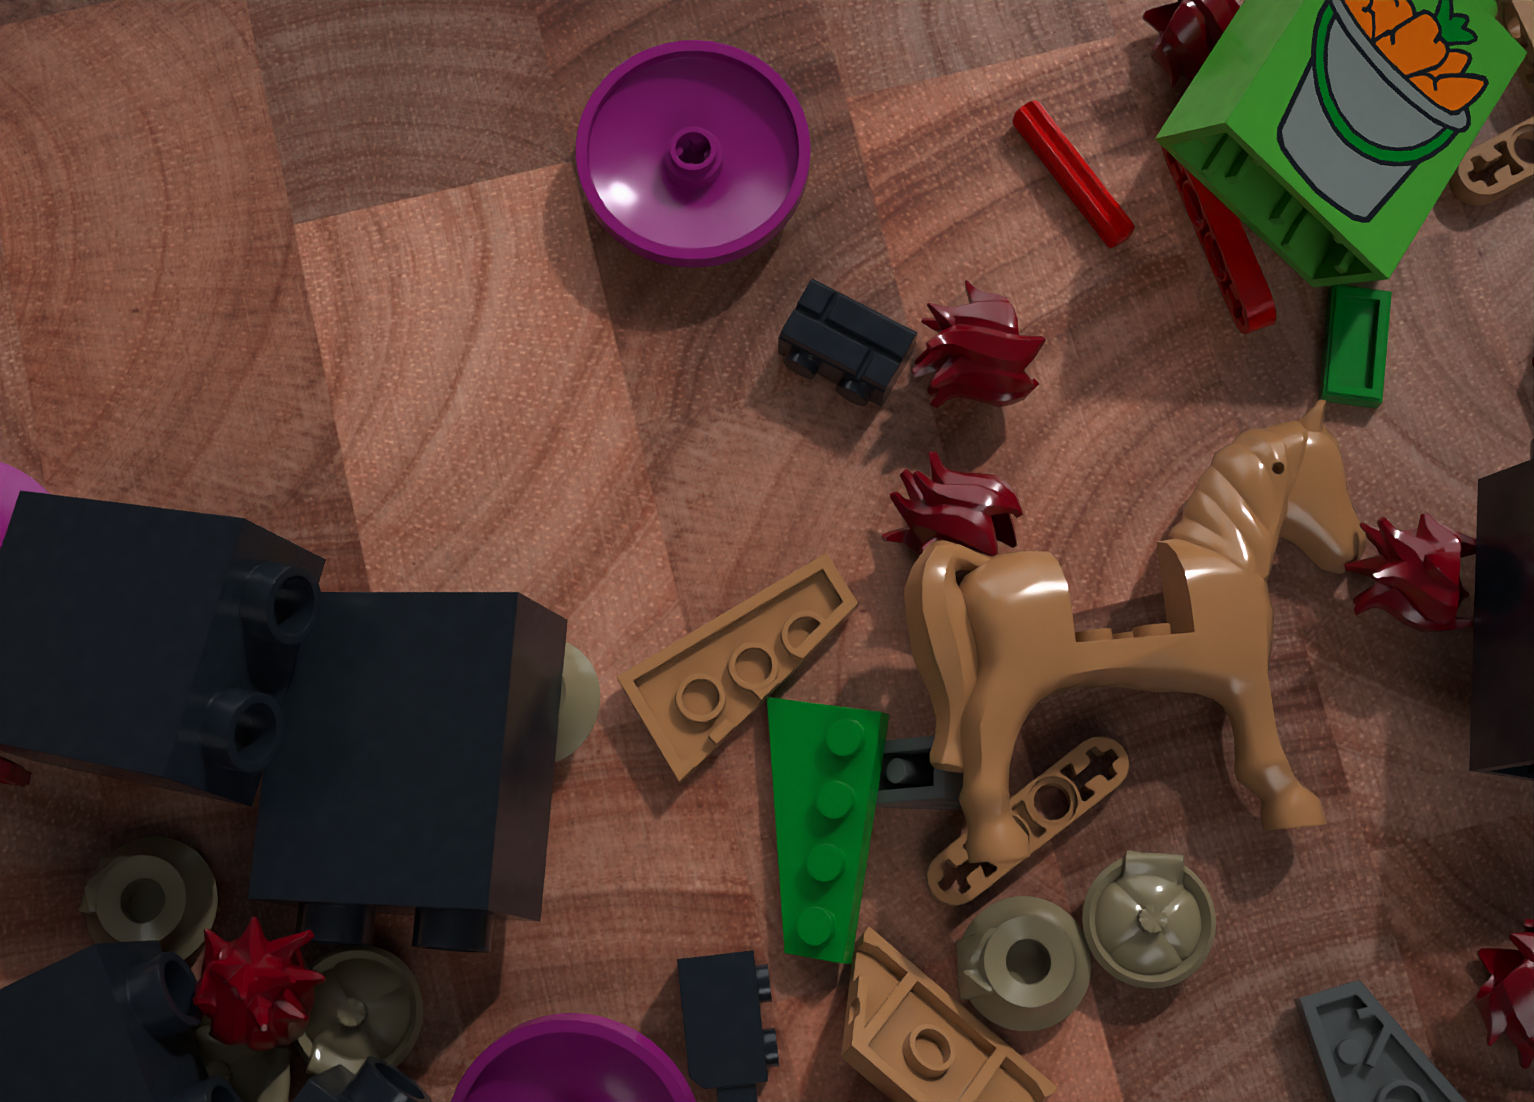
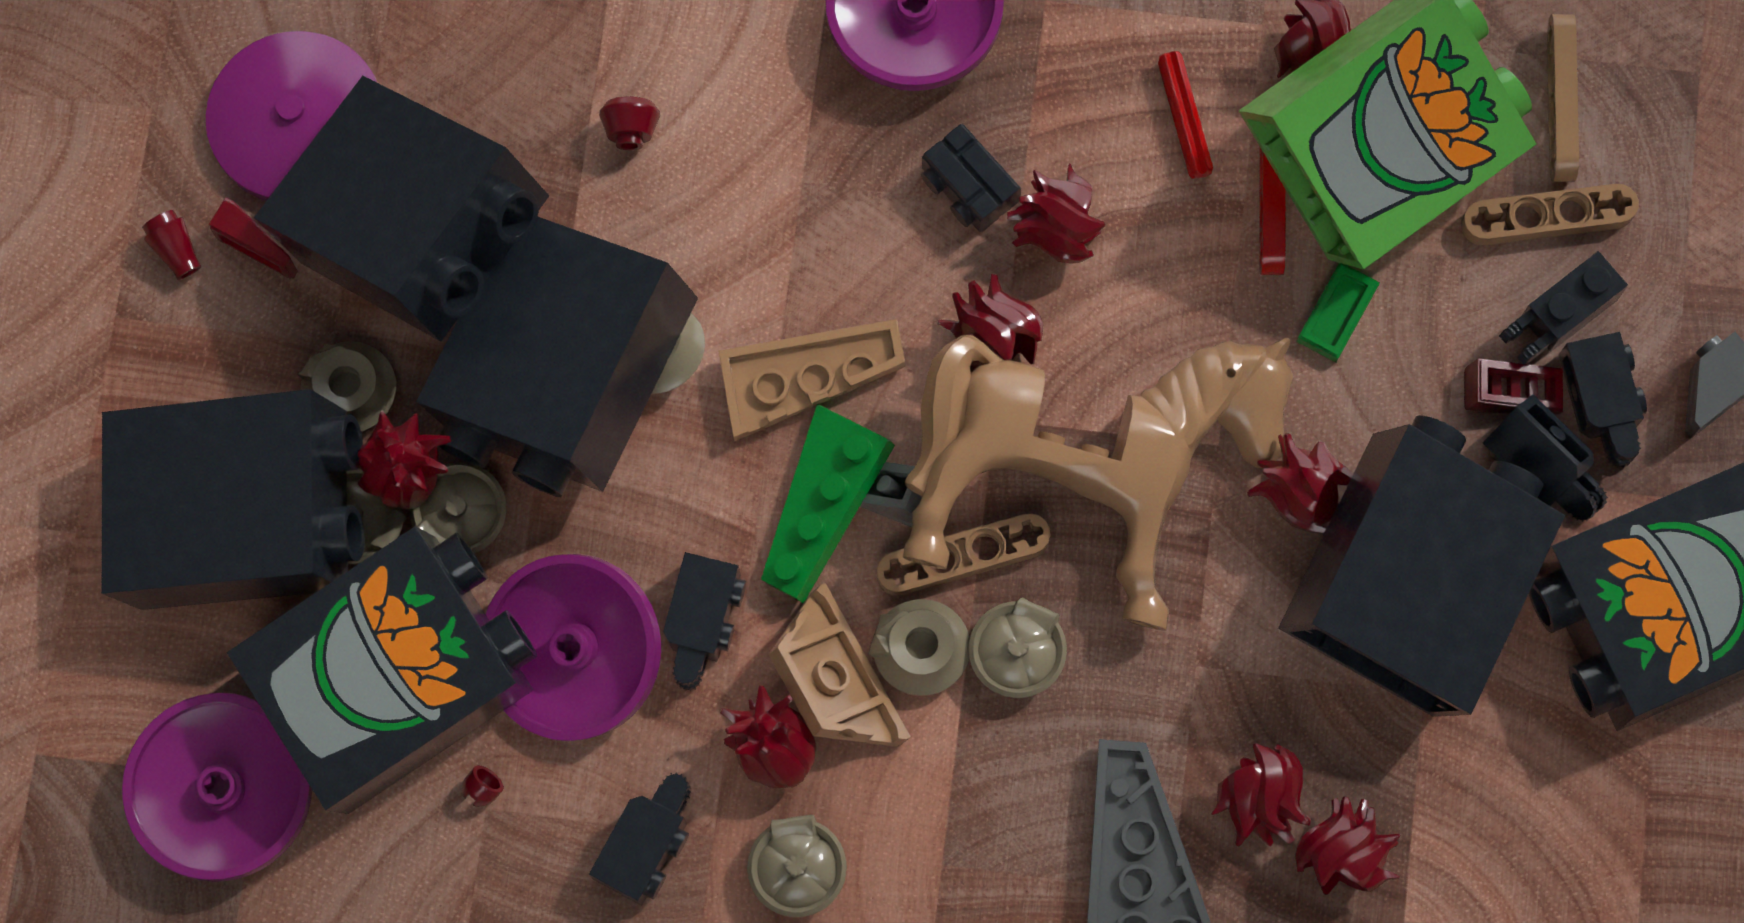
camera: 25 degrees right, 0 degrees up
none -> dark red cone [599,96,660,151]

